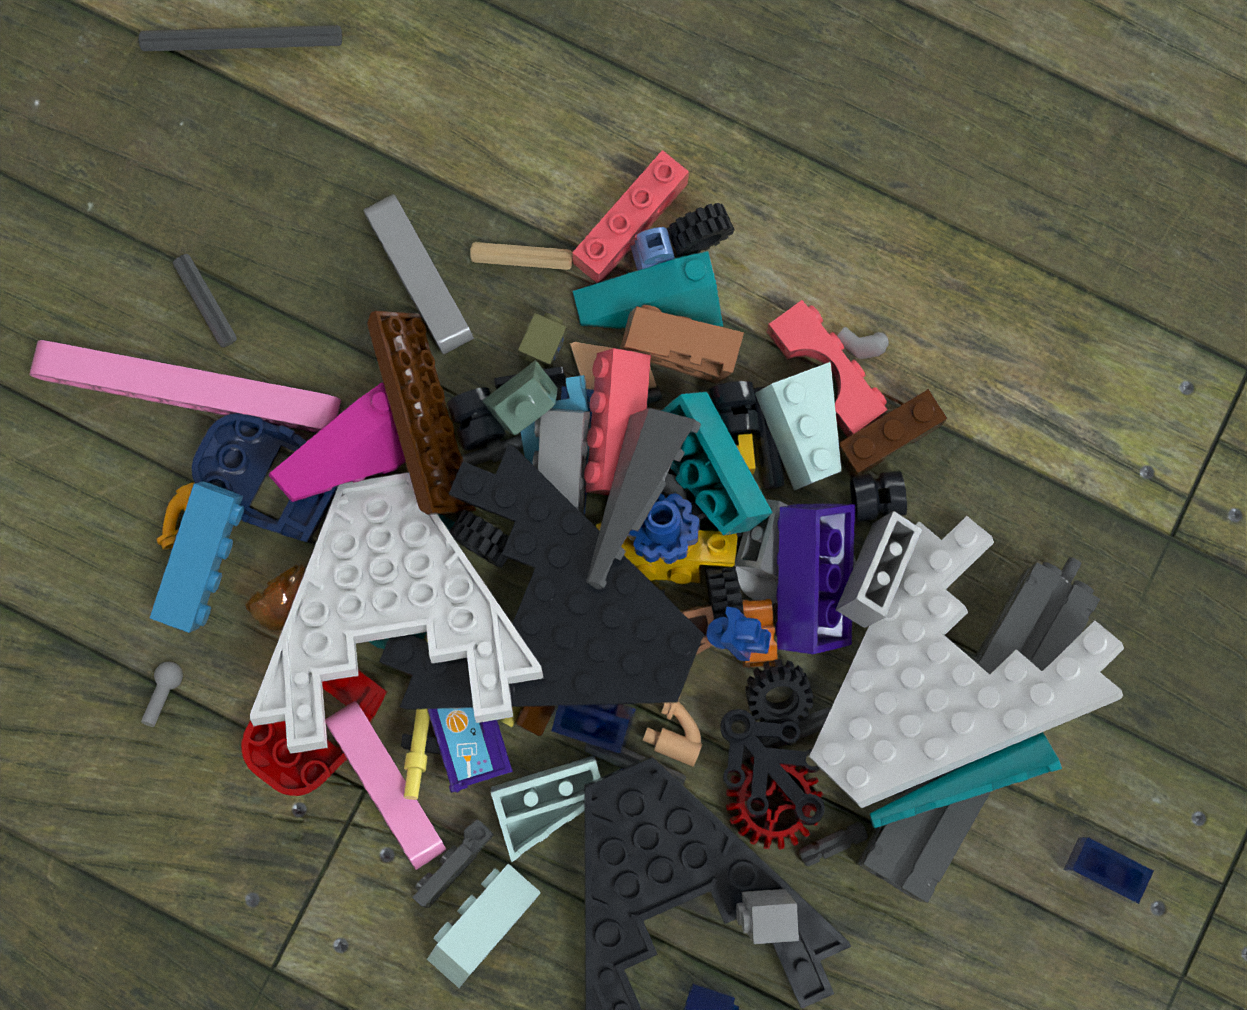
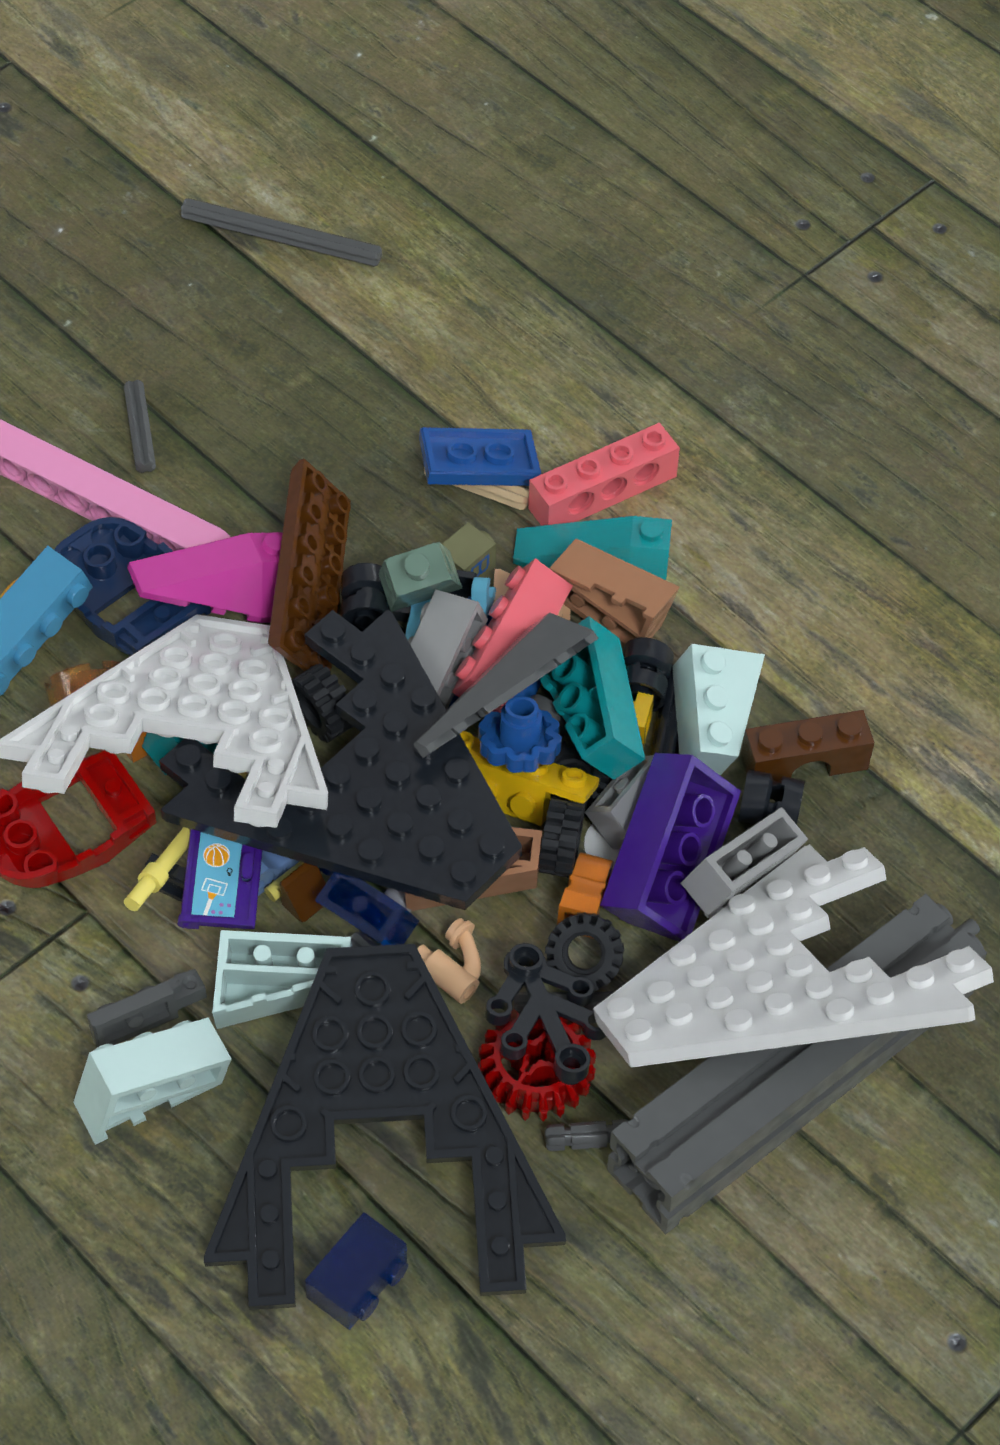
camera: 20 degrees right, 25 degrees down
bright pink beam [325,701,446,870] -> none
light grey beam [363,194,474,355] -> none
medium blue leg [631,227,674,271] -> none
black tyre [667,203,735,257] -> none
blue hips [707,607,771,661] -> none
light grey brick [736,889,799,944] -> none
coral arch [767,300,888,437] -> none
light grey arm [837,327,889,359] -> none
teal wedge [869,732,1062,828] -> none
clear blue brick [1063,837,1154,904] -> none
none -> blue tile [419,427,541,486]

